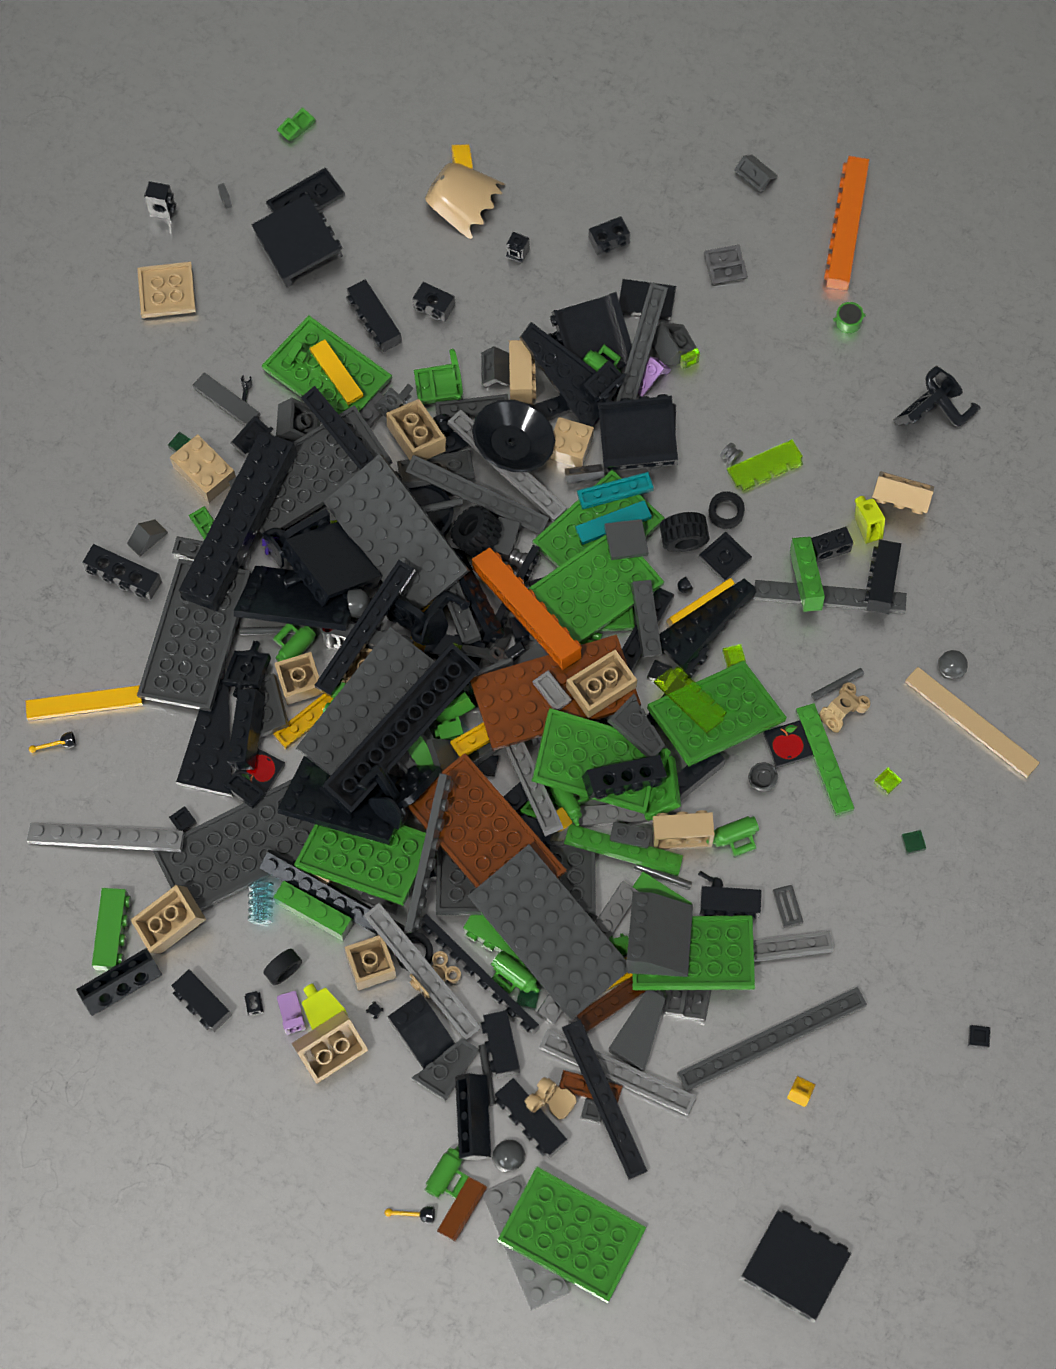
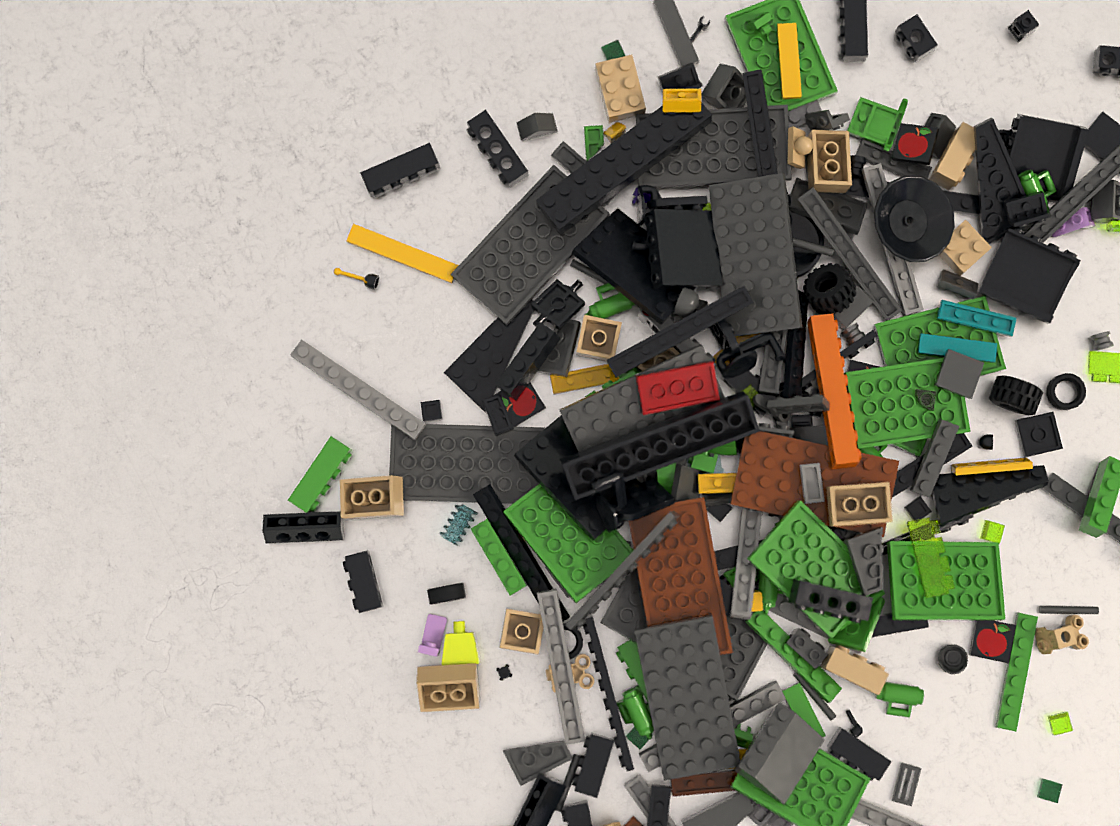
camera: 30 degrees right, 15 degrees up
black piece [244,991,264,1016] -> none
black slope [388,993,455,1069] -> none
none -> black brick [360,143,440,197]
none -> yellow slope [603,122,626,143]
none -> red tile [636,361,720,415]
none -> yellow slope [663,89,701,112]
none -> dark grey plate [767,394,830,415]
none -> tan tile [788,126,813,169]
none -> tile [892,123,939,165]
none -> clear smoke tile [915,389,936,411]

